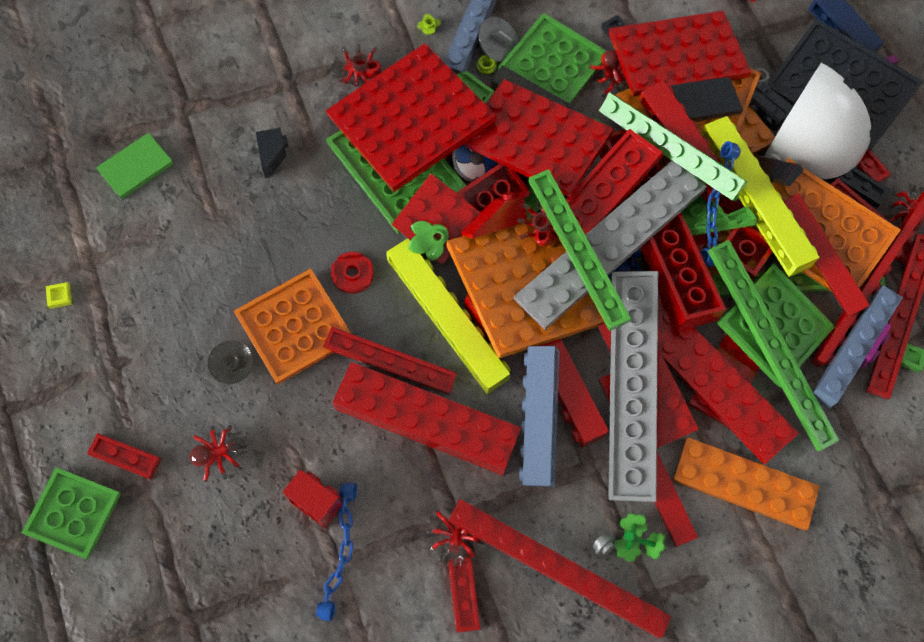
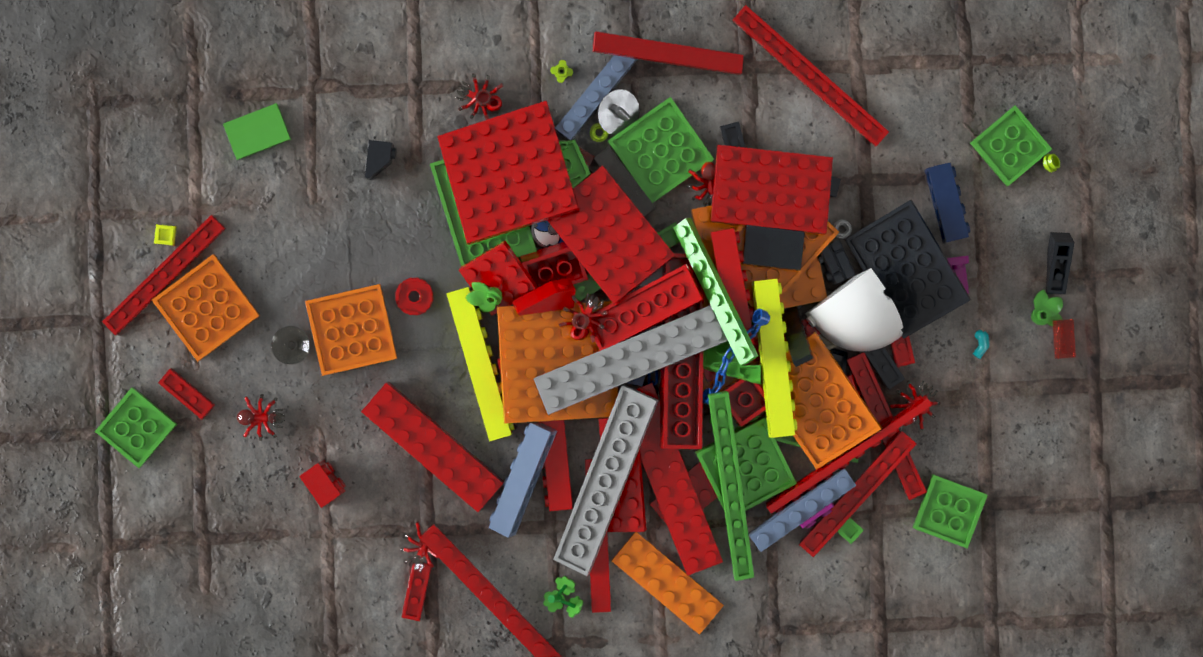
camera: 25 degrees right, 20 degrees up
blue piece [316,482,357,621] -> none
red tile [323,326,457,395] -> none
bright green plate [529,169,631,331] -> none
light grey plate [593,533,615,556] -> none
red tile [783,193,870,317] -> none
none -> red tile [102,215,226,335]
none -> orange plate [152,254,260,362]

